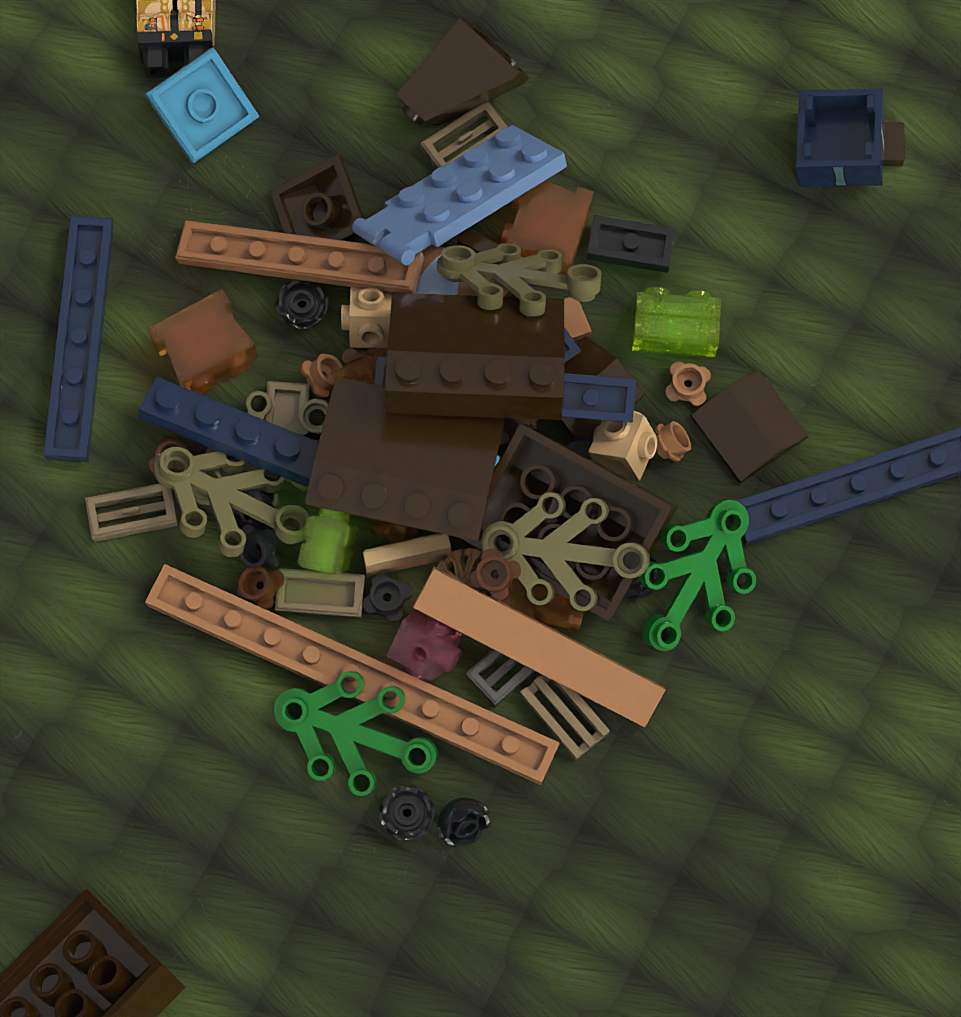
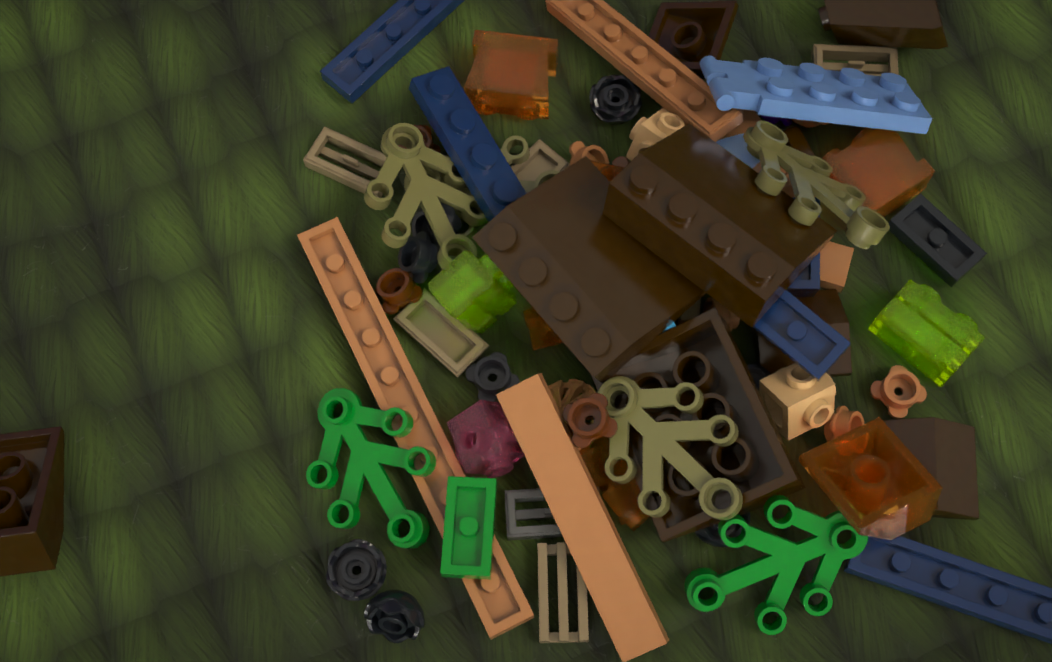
camera: 45 degrees right, 5 degrees down
tan tile [363,533,451,577] -> none
none -> green plate [440,476,497,580]
none -> clear orange slope [799,417,943,540]

